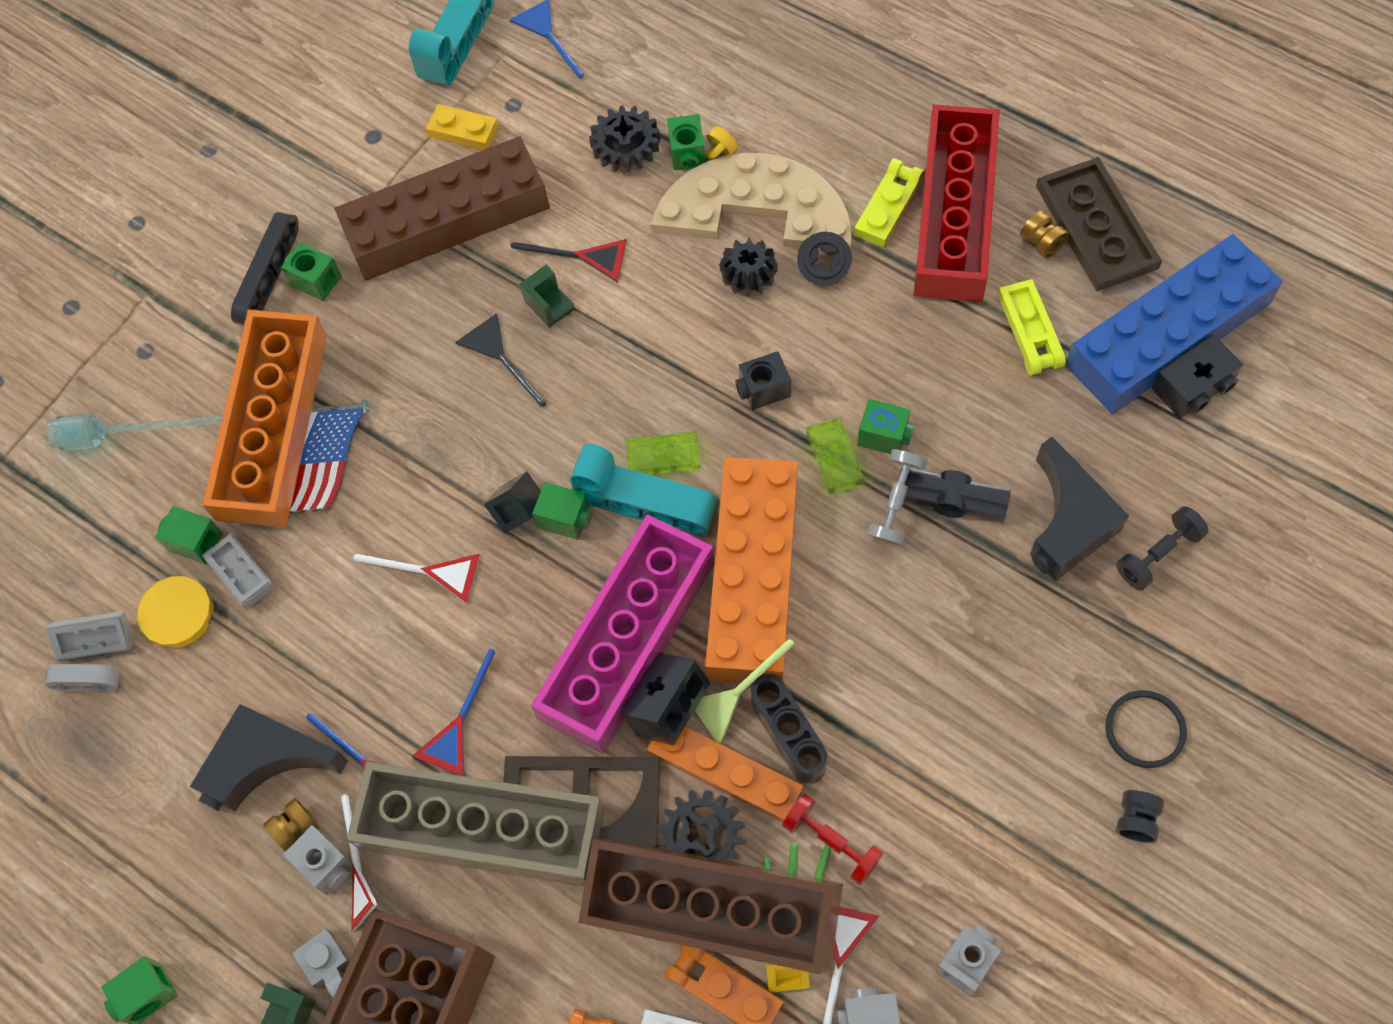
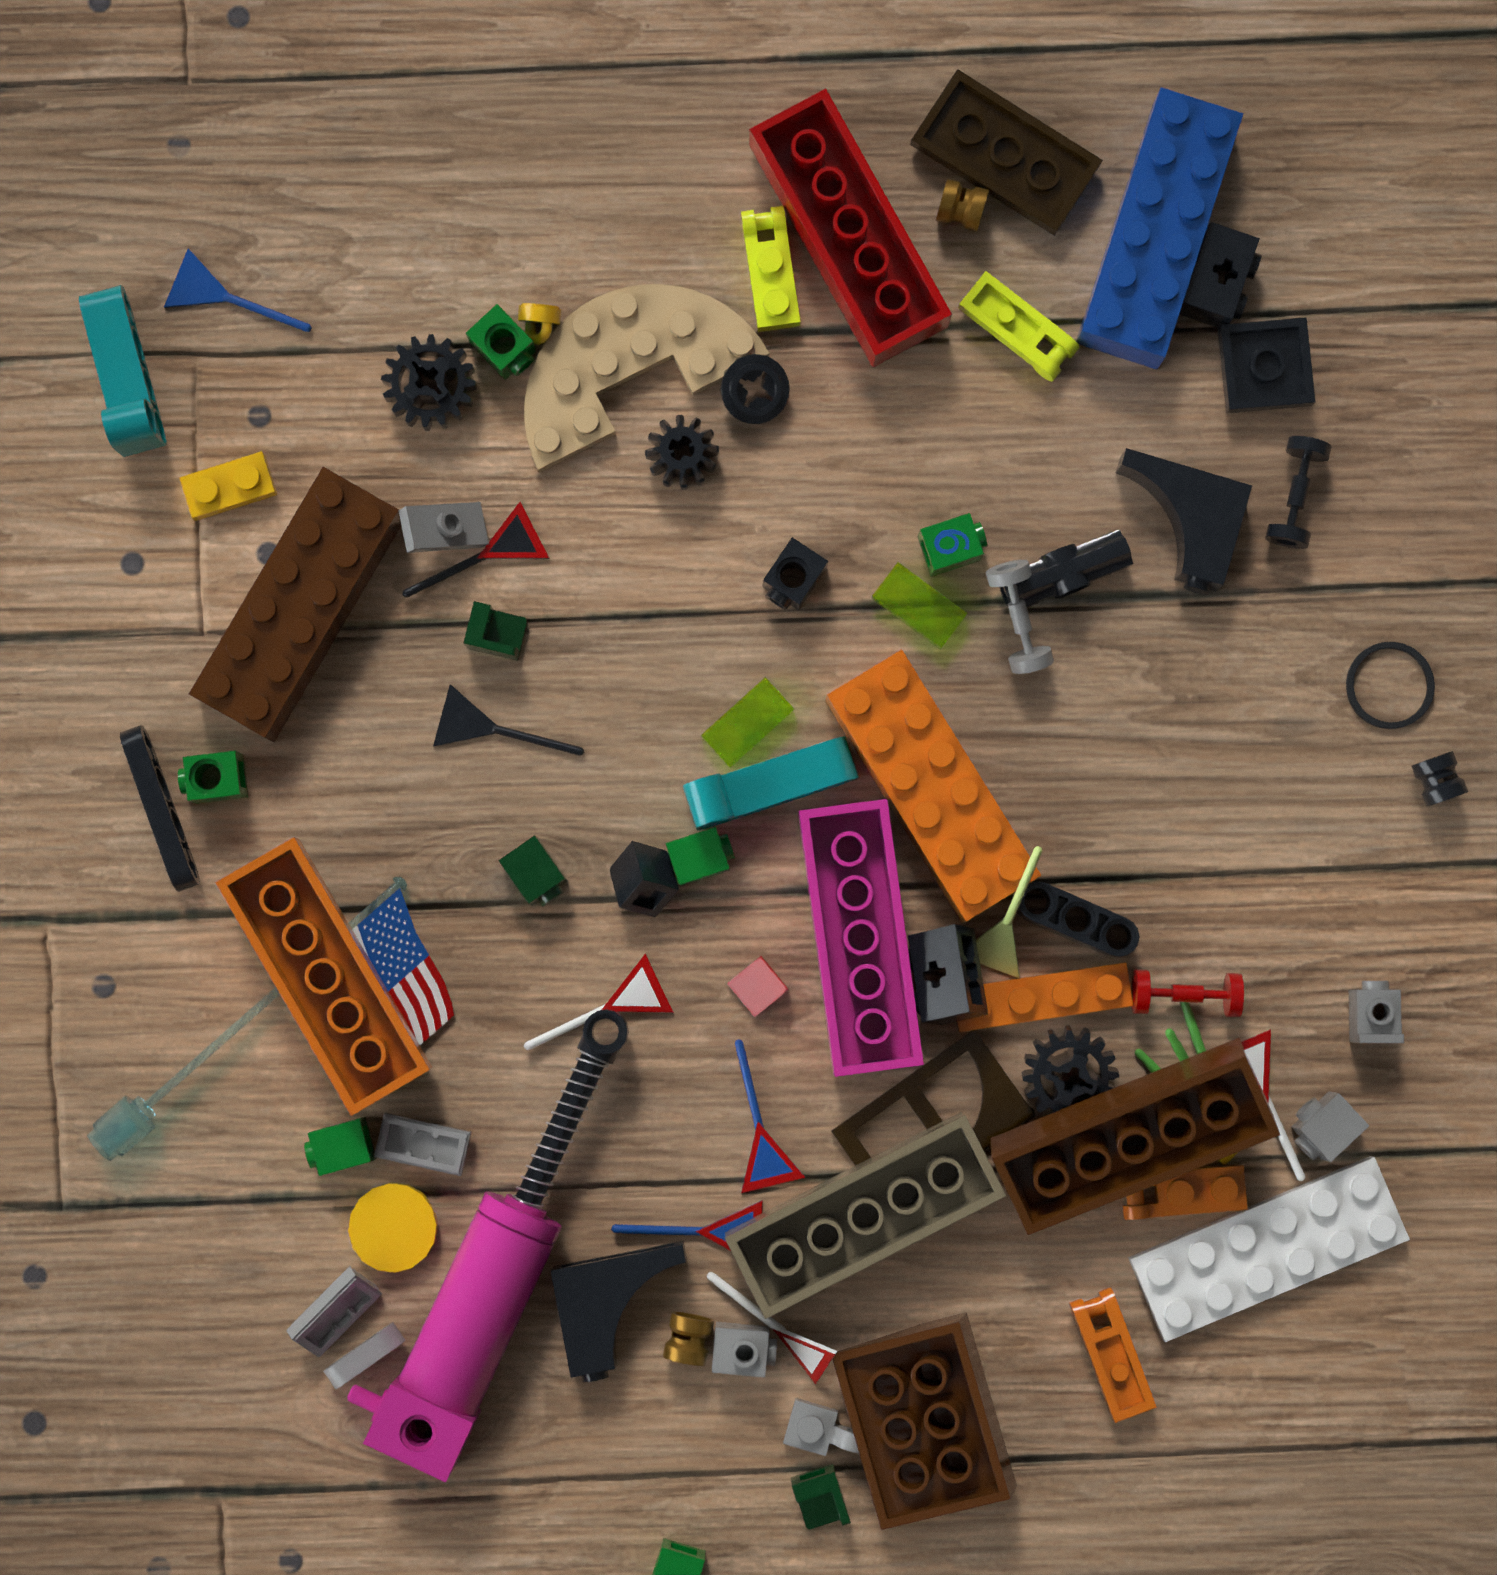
camera: 45 degrees left, 20 degrees up
none -> dark pink piece [347,1009,629,1483]
none -> light grey plate [398,502,489,553]
none -> dark green brick [498,835,568,907]
none -> slope [727,956,789,1017]
none -> black plate [1218,317,1316,413]

